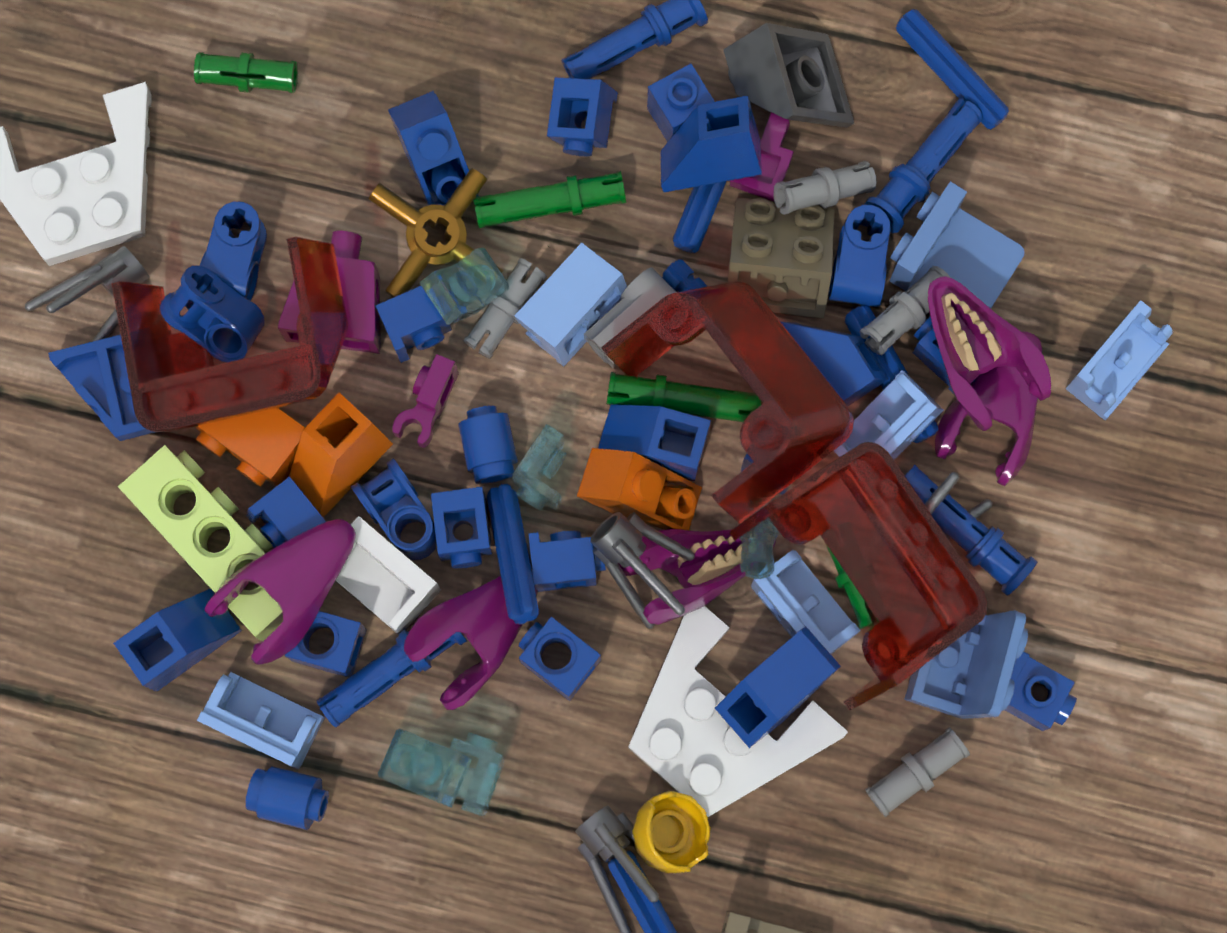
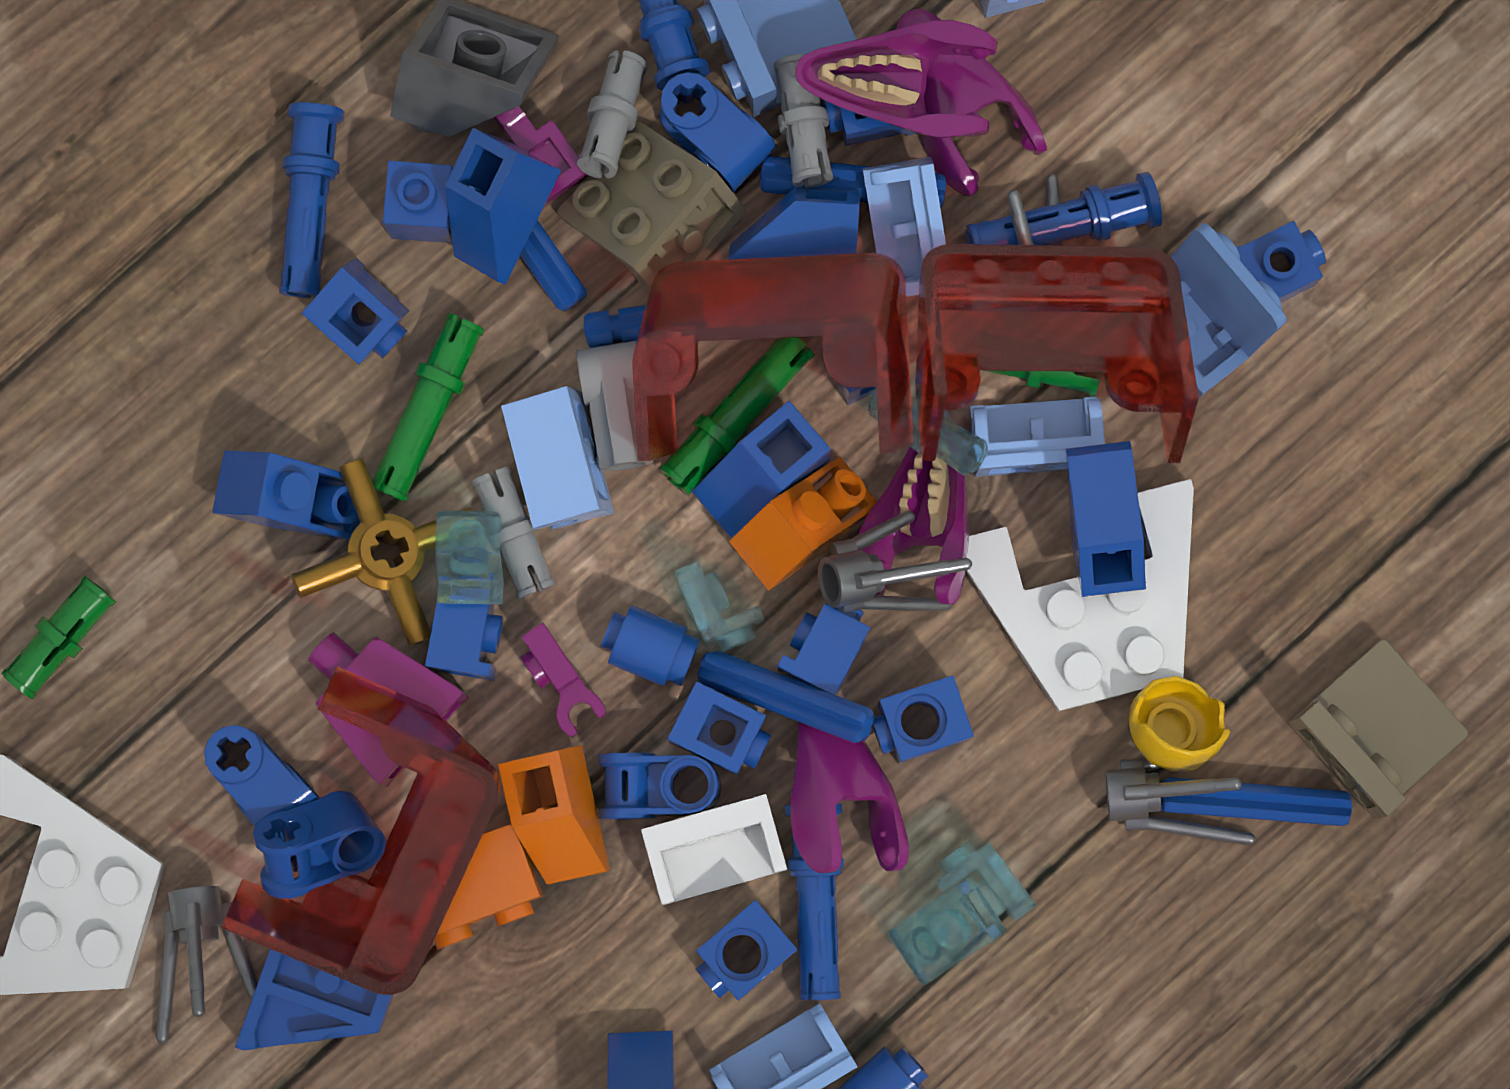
camera: 55 degrees left, 5 degrees up
yellowish green brick [118,445,283,641] -> none
magenta animal [205,519,356,665] -> none
blue brick [246,476,326,548] -> none
light grey pin [865,727,970,817] -> none

